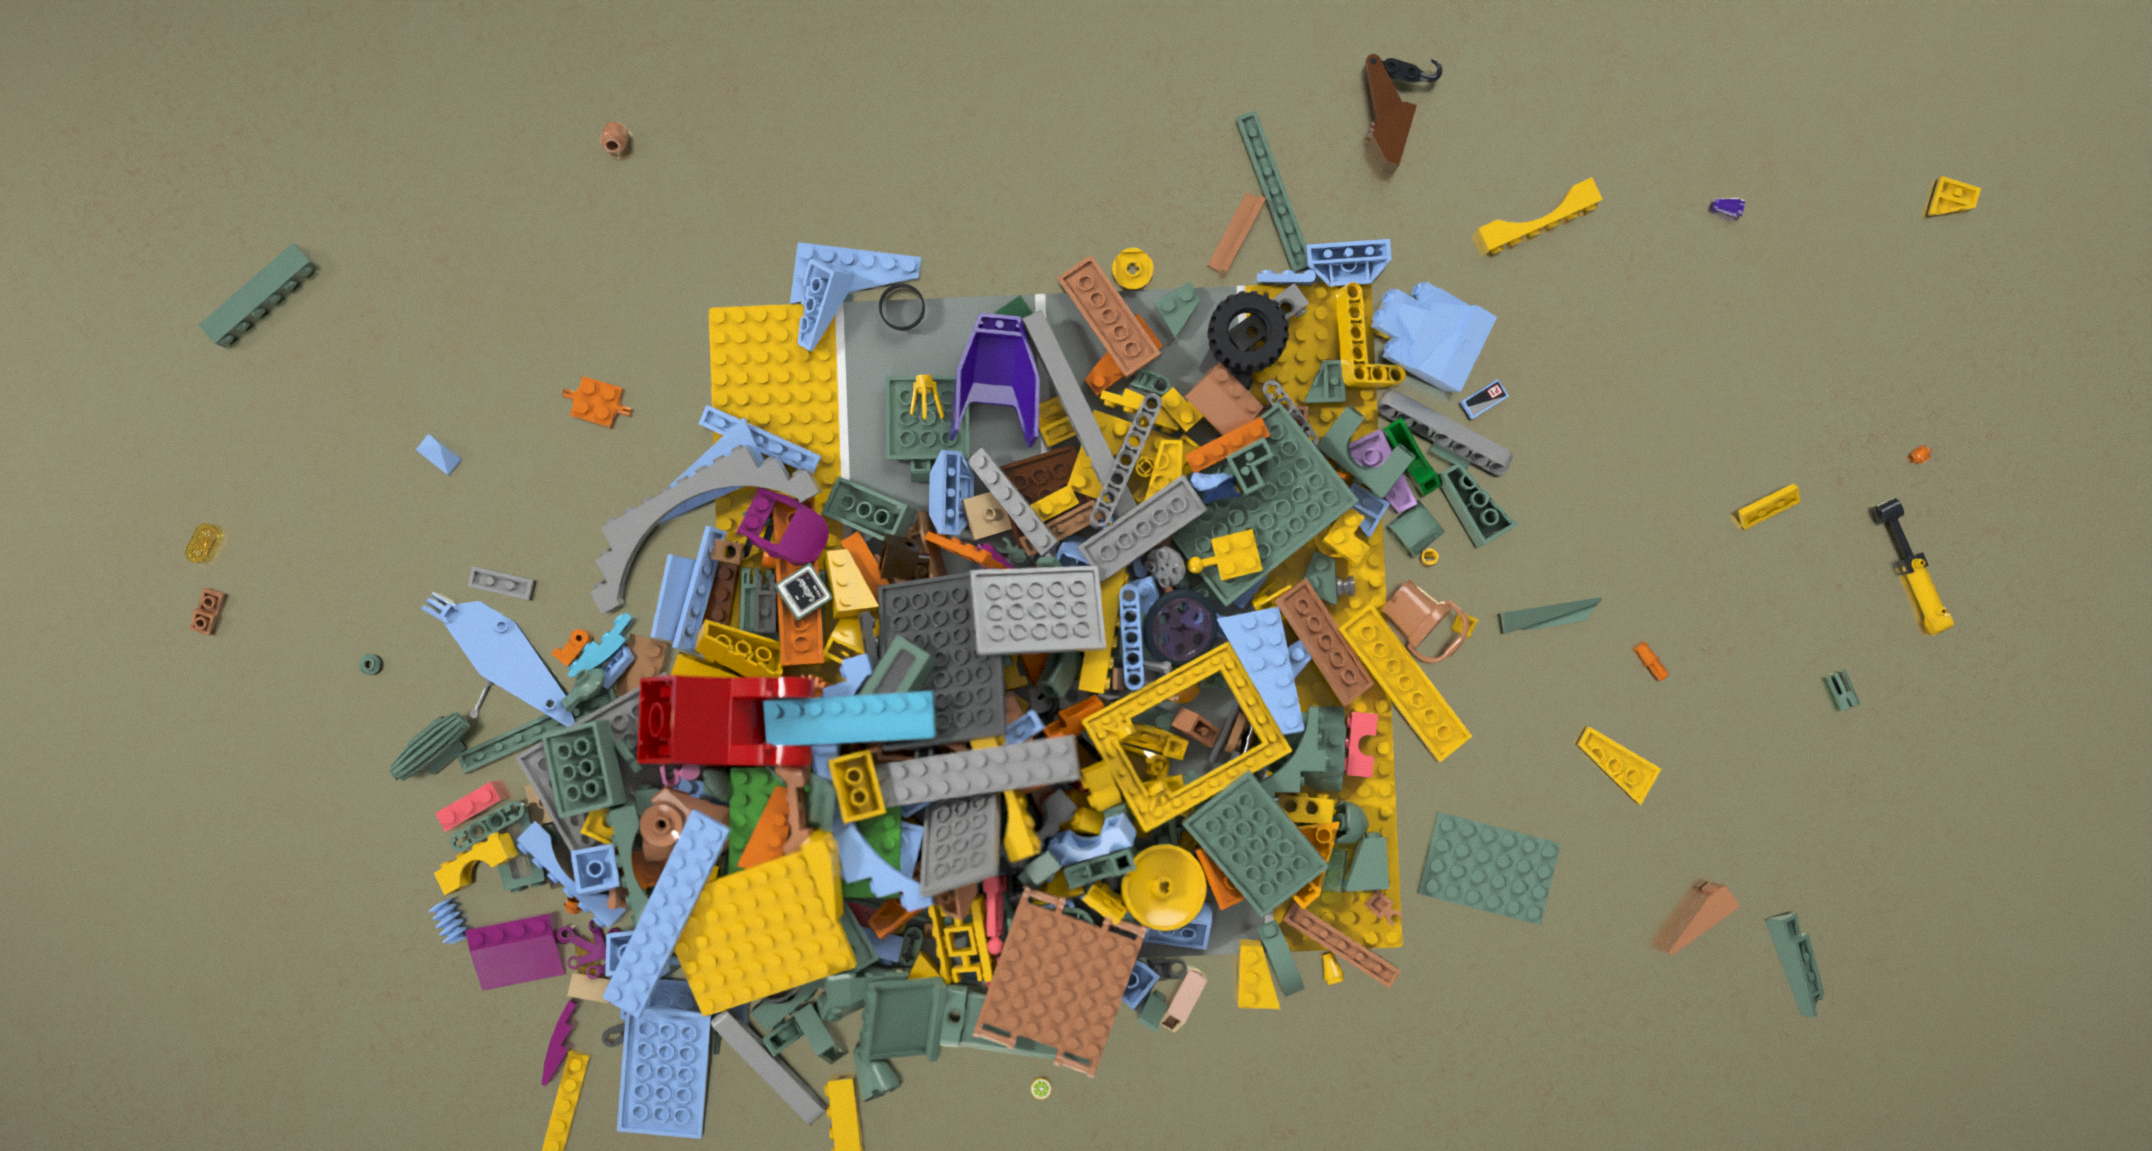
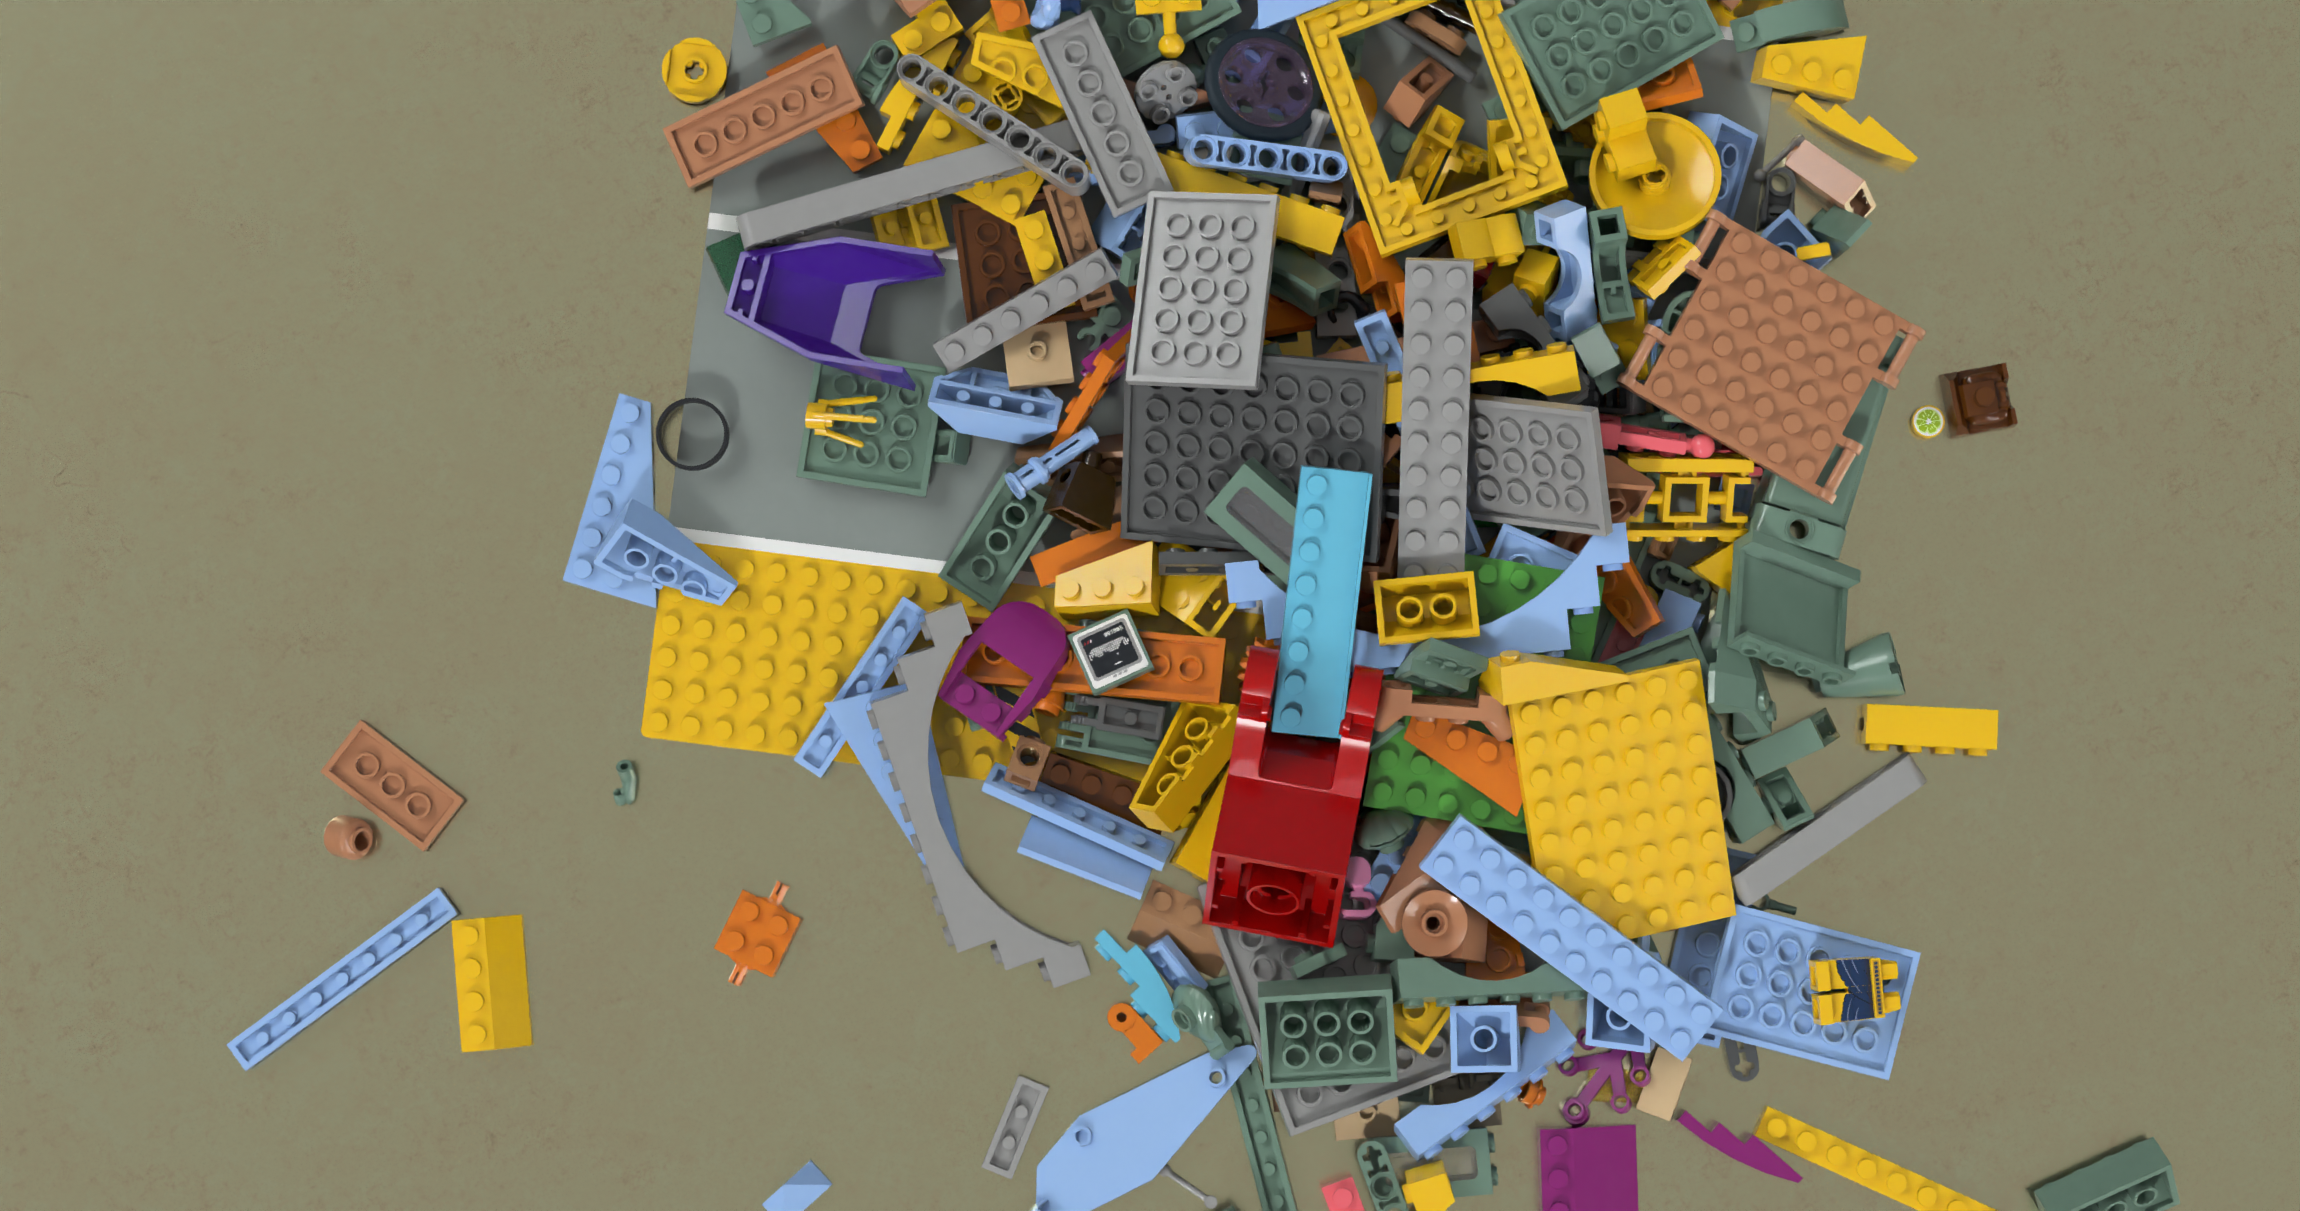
camera: 80 degrees left, 0 degrees up
none -> light blue plate [226,887,460,1071]
none -> nougat plate [320,720,465,852]
none -> yellow slope [451,914,533,1052]
none -> sand green arm [613,759,637,806]
none -> light blue pin [1004,425,1099,500]
none -> yellow brick [1592,87,1657,182]
none -> light grey hinge [1753,134,1805,182]
none -> yellow slope [1790,91,1918,167]
none -> yellow tile [1796,242,1832,261]
none -> hips [1808,956,1901,1025]
none -> reddish brown brick [1938,363,2018,439]

